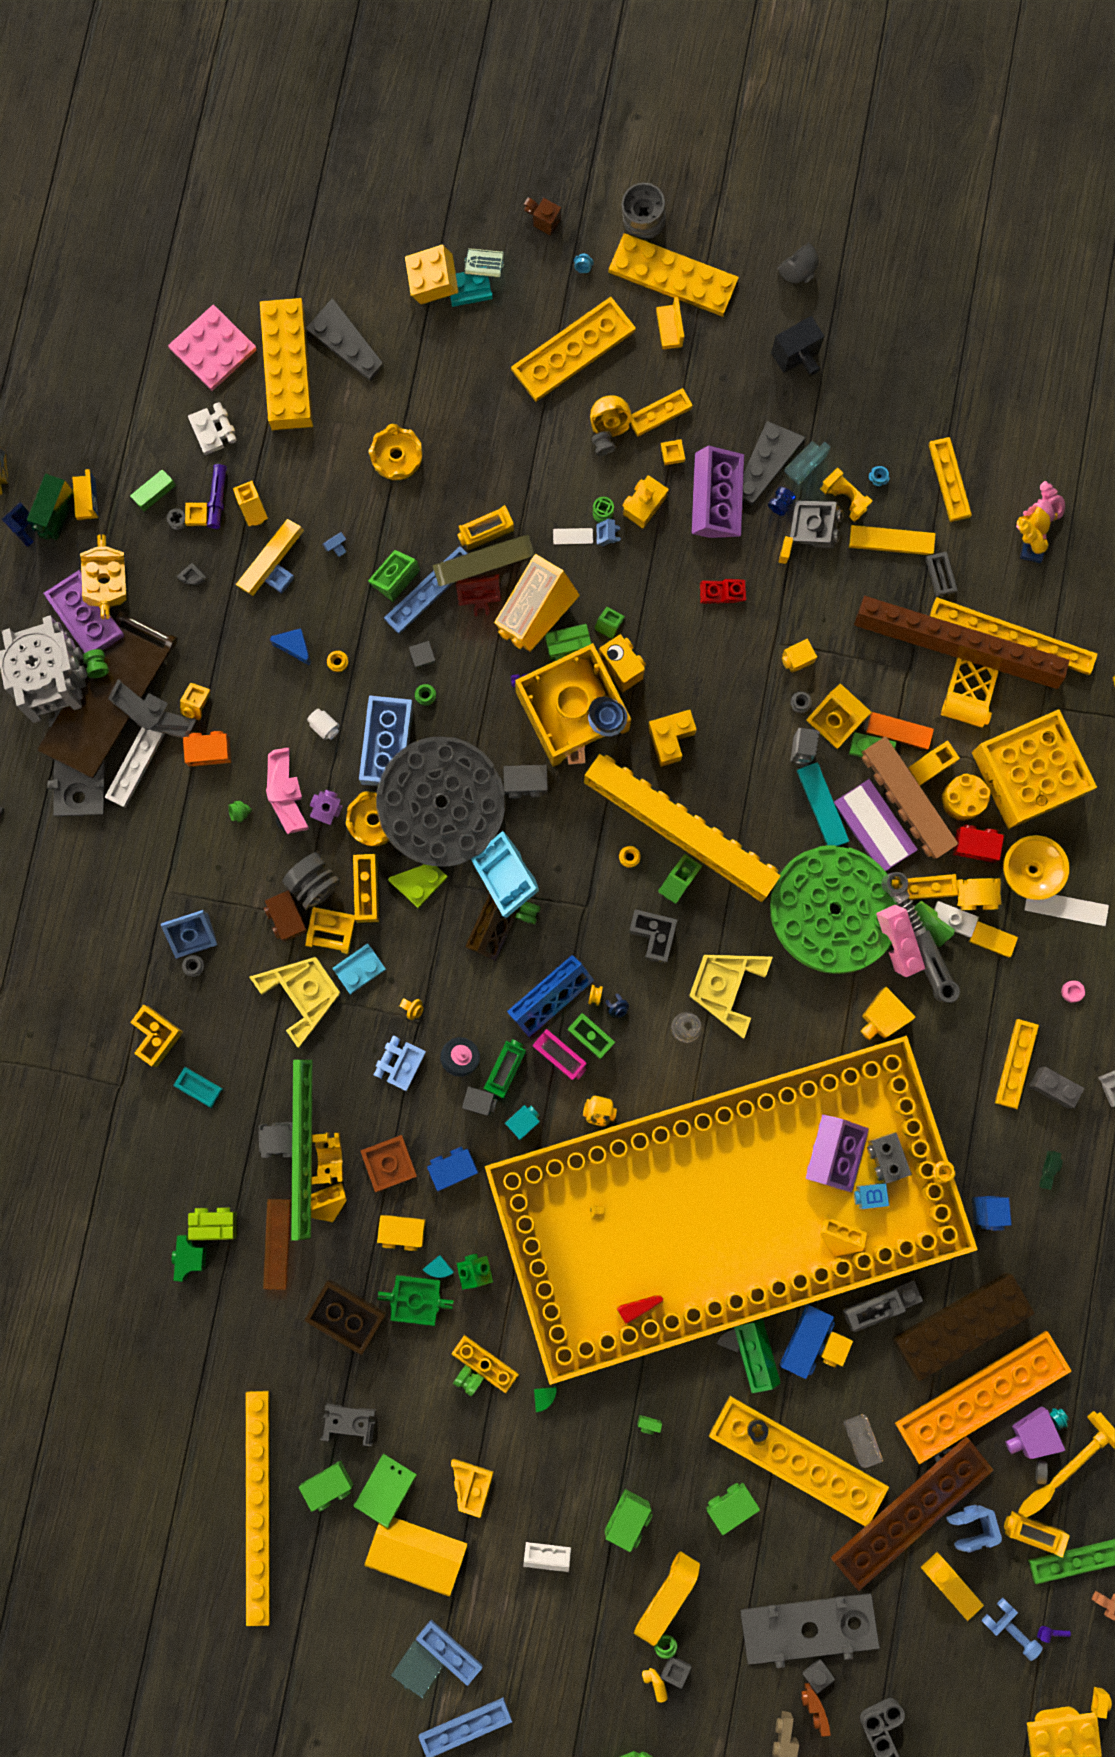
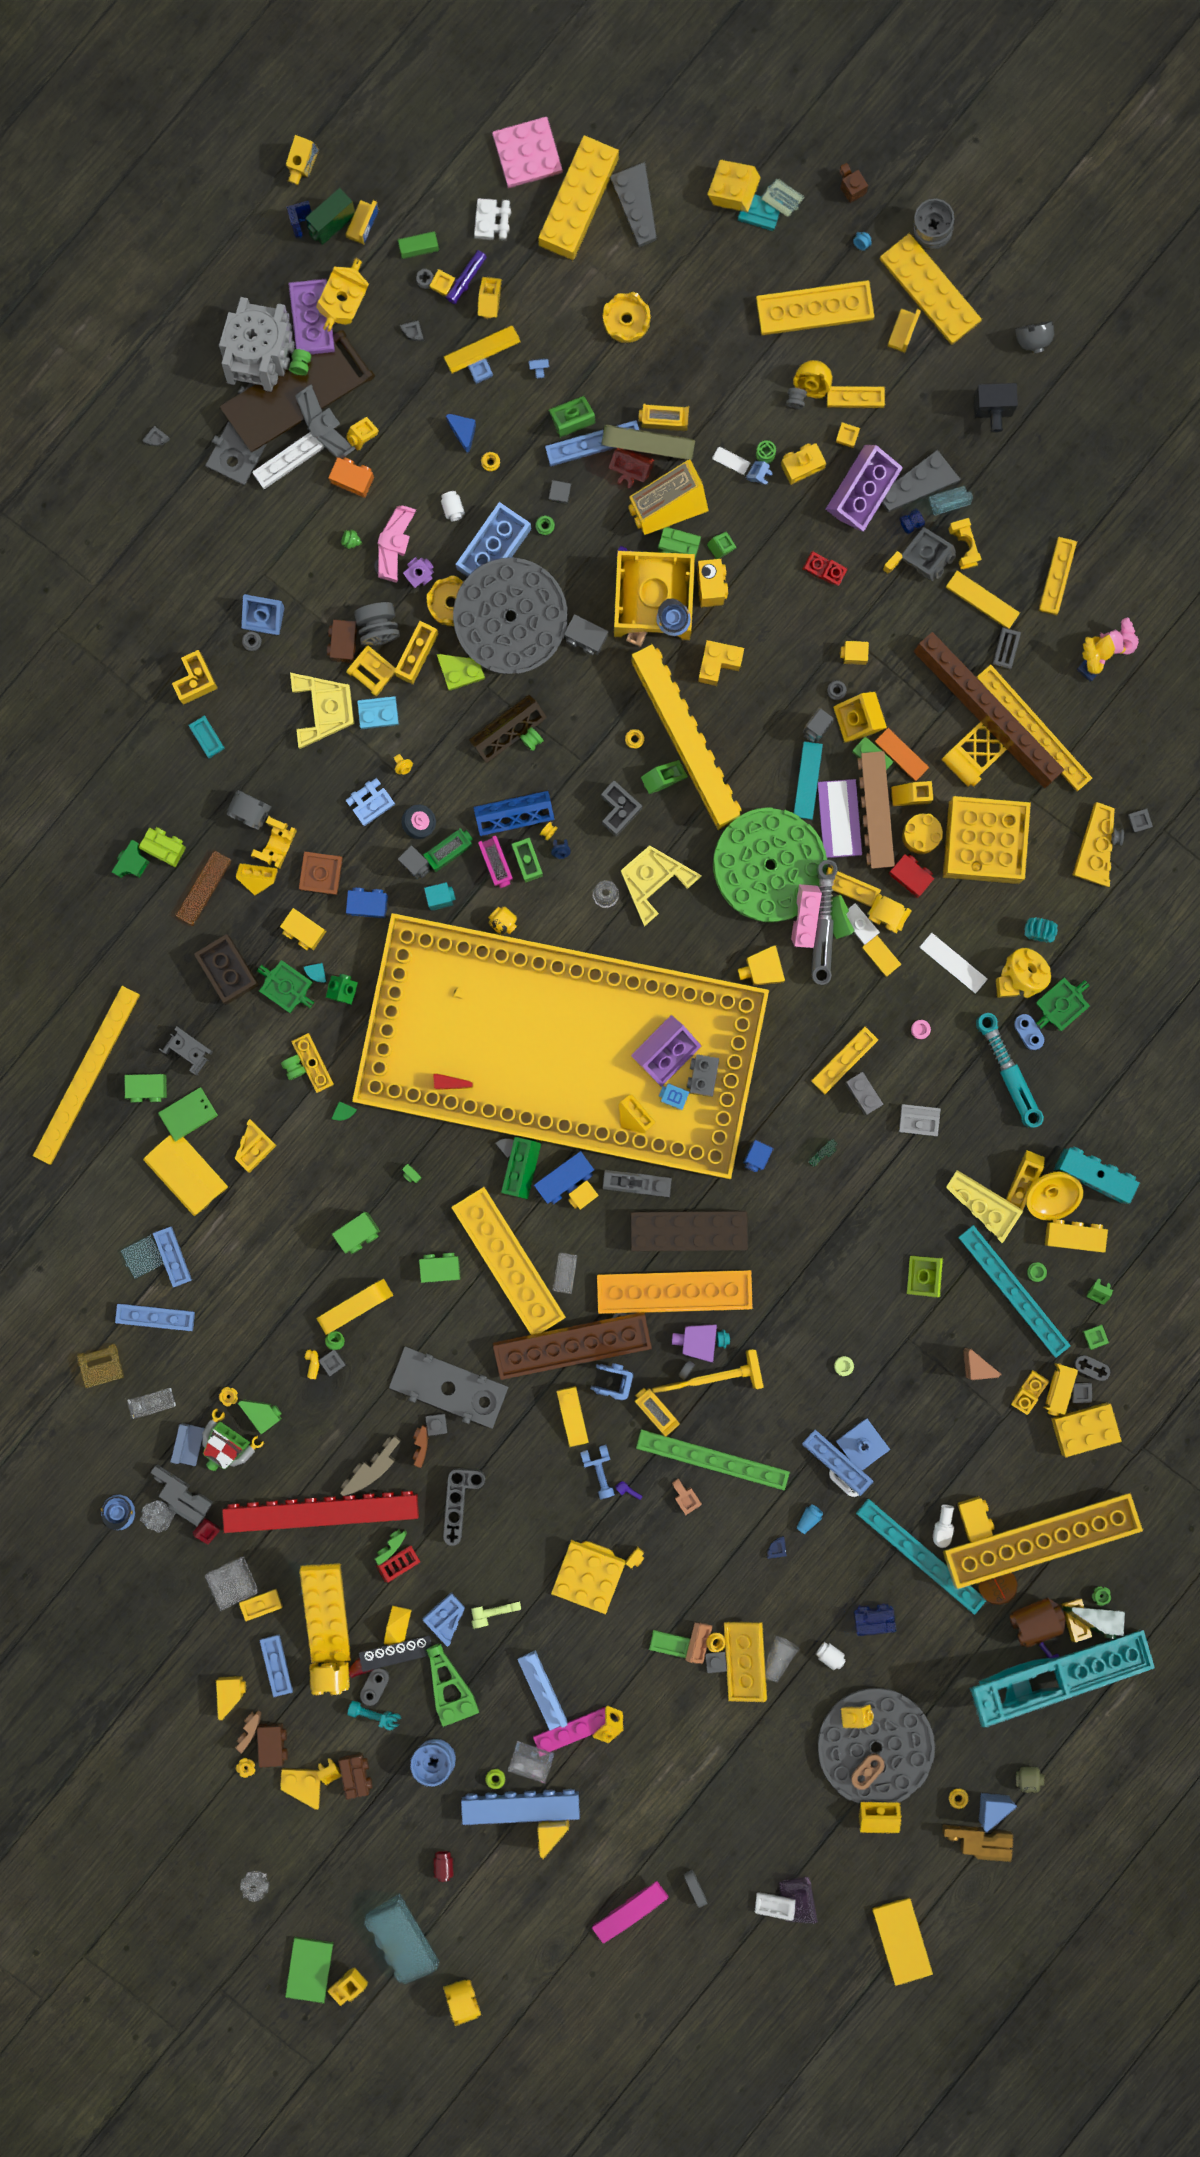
camera: 30 degrees right, 5 degrees up
bright green tile [291,1060,312,1241] -> none
medium azure slope [471,831,539,918] -> none
white plate [523,1542,571,1572] -> none
black bush [747,1419,768,1442] -> none
dark azure plate [869,466,889,487] -> none
yellow plate [933,1161,955,1183] -> none
yellow dish [1003,835,1069,900] -> none

